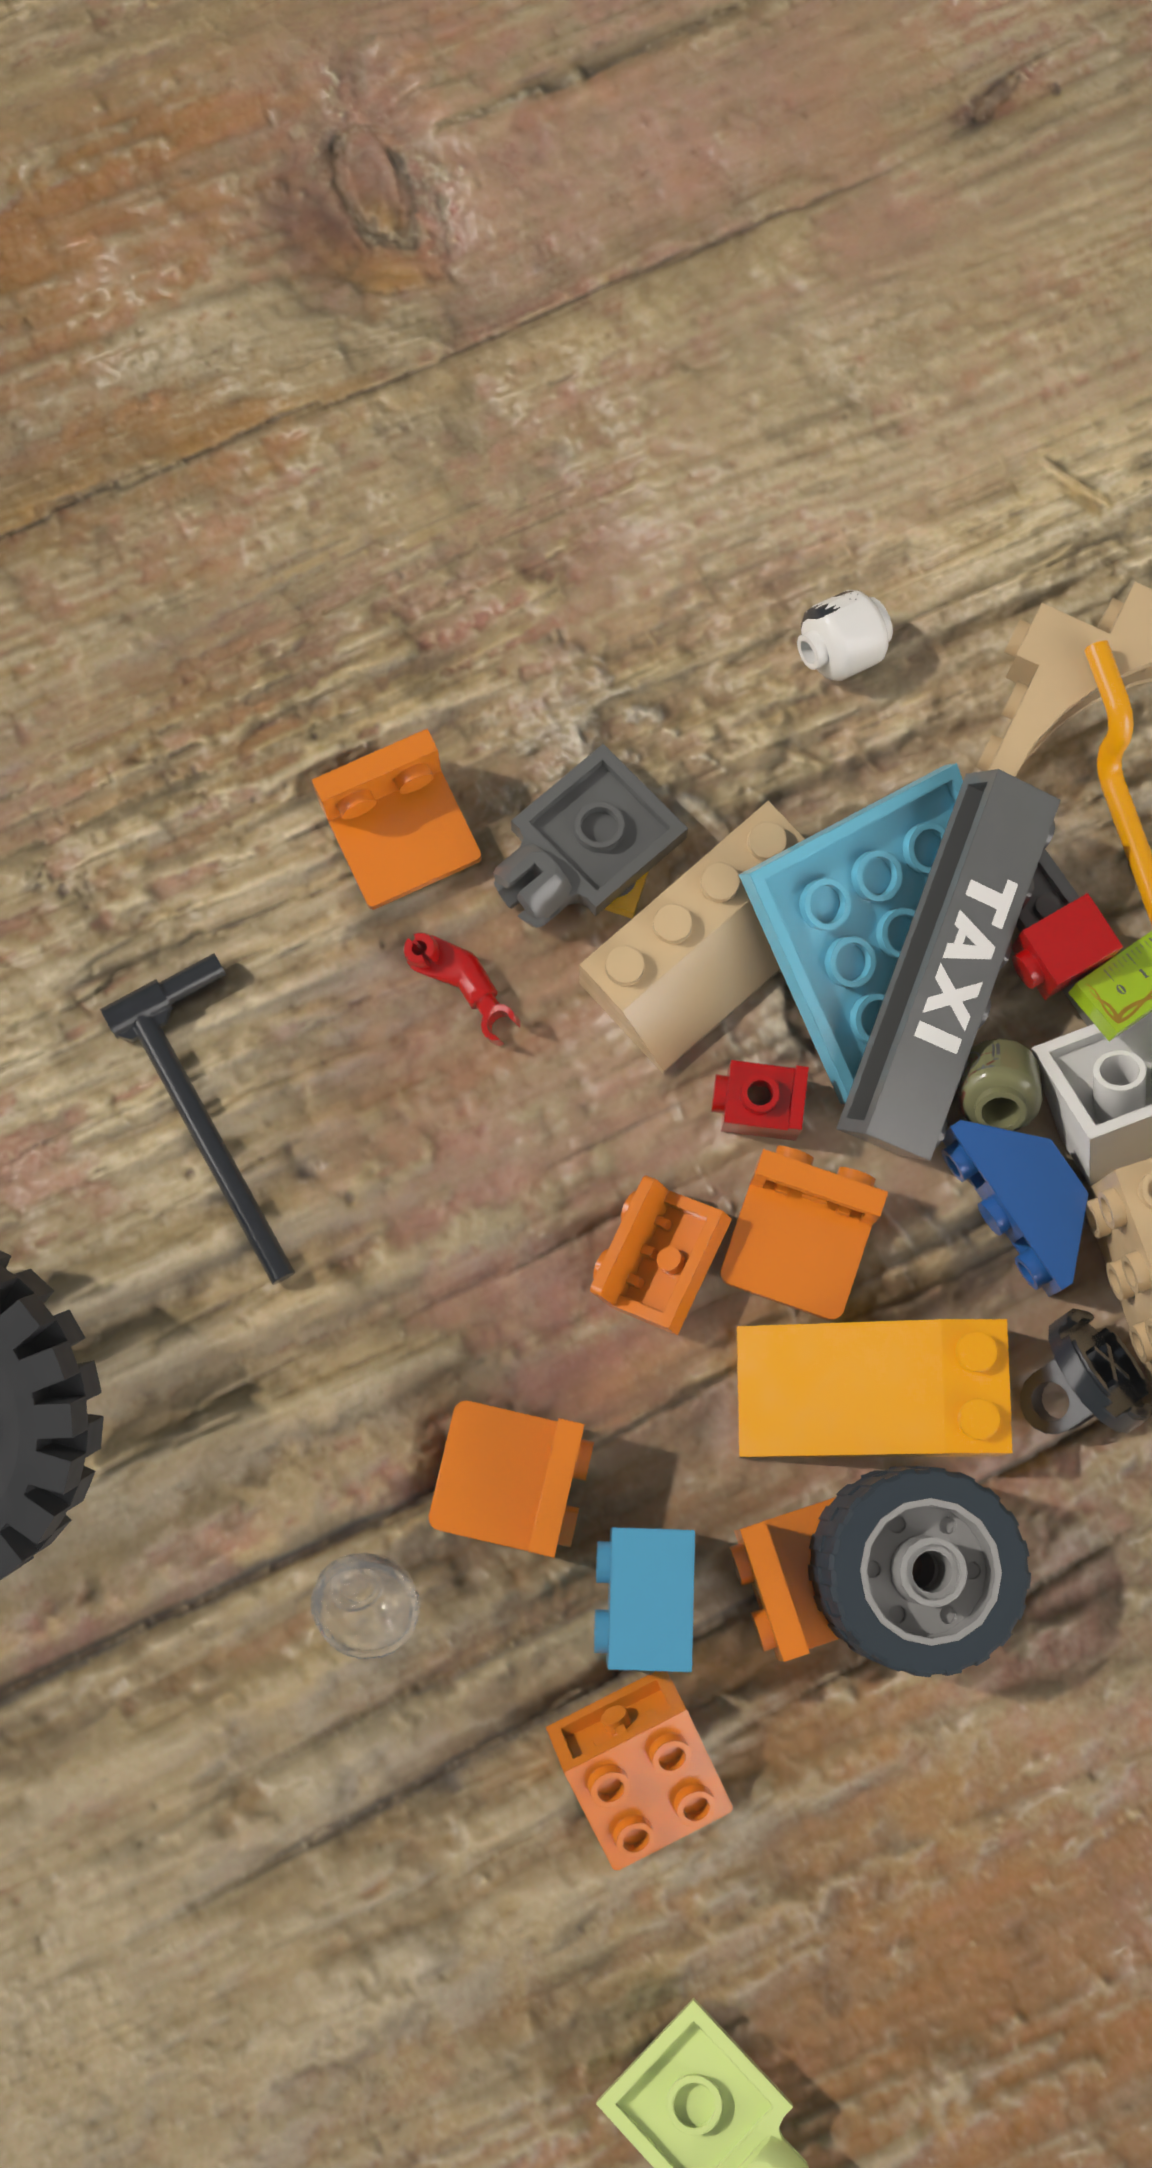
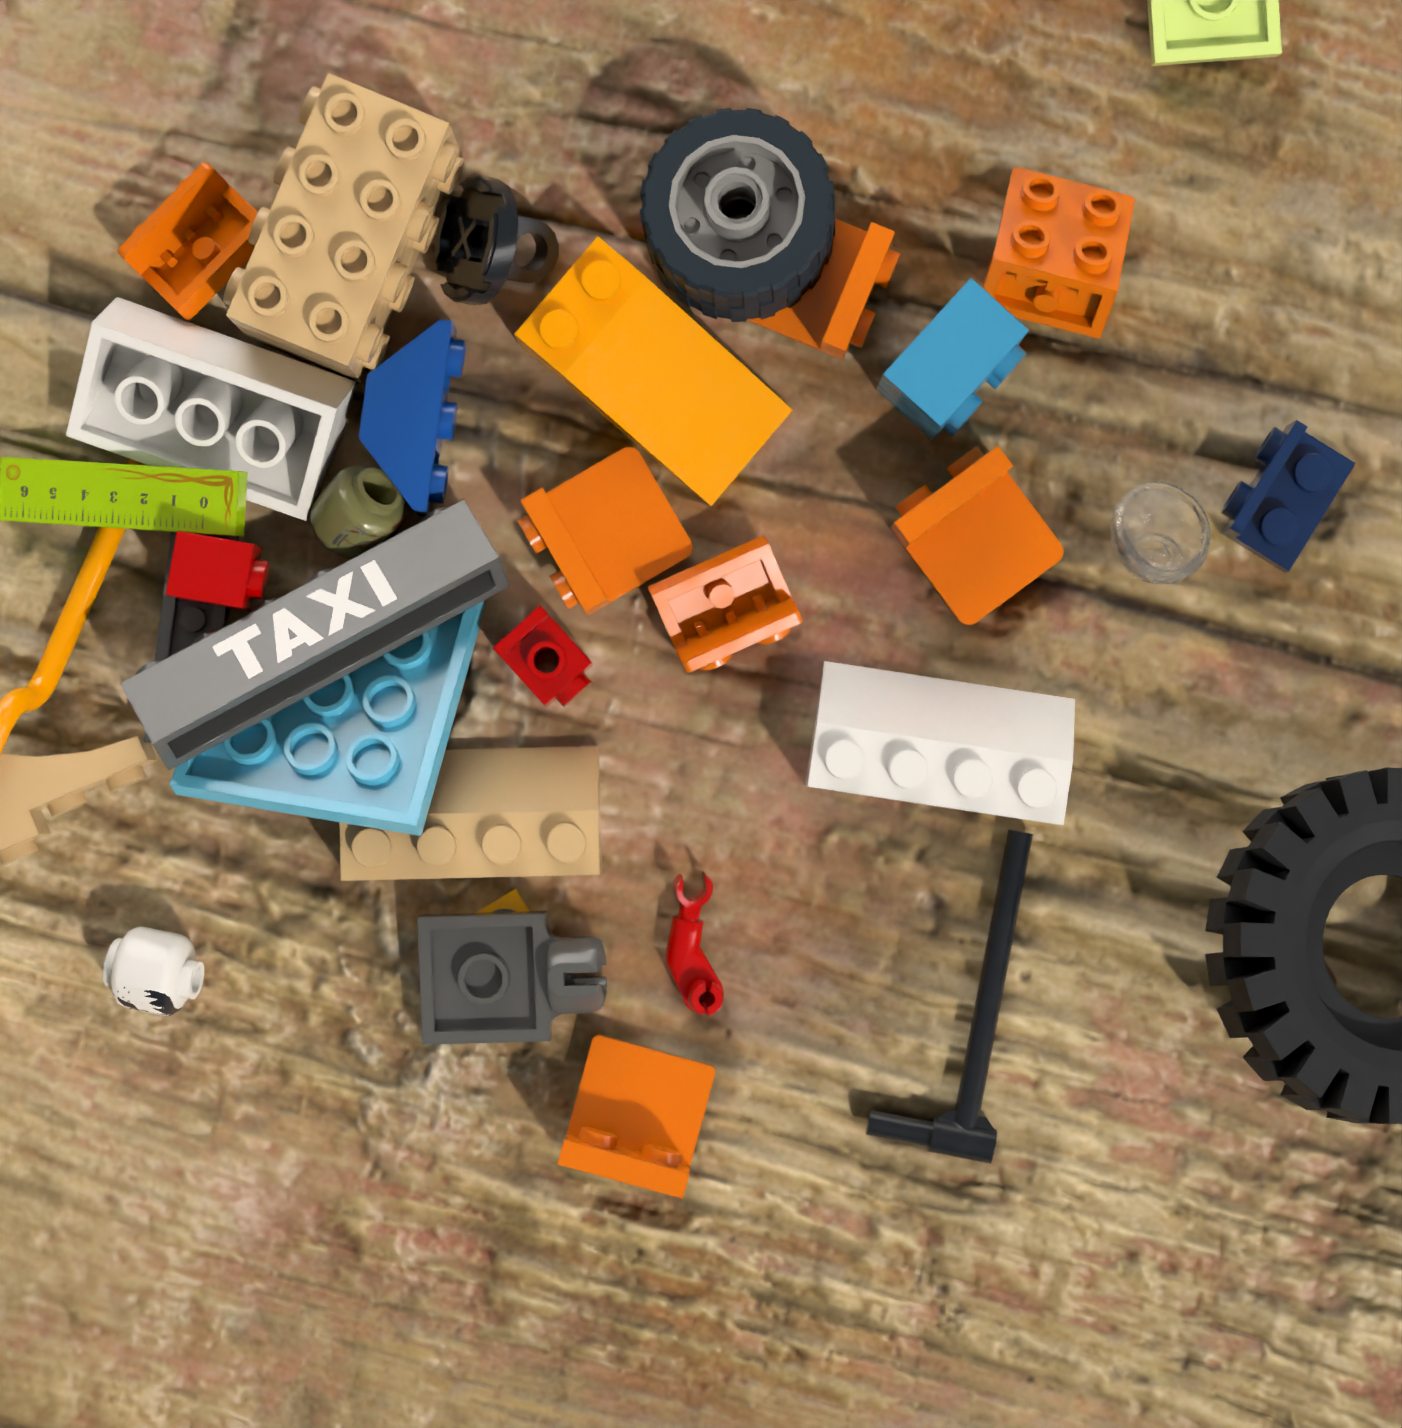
camera: 140 degrees left, 10 degrees up
none -> white slope [805,661,1075,825]
none -> dark blue bracket [1221,420,1356,573]

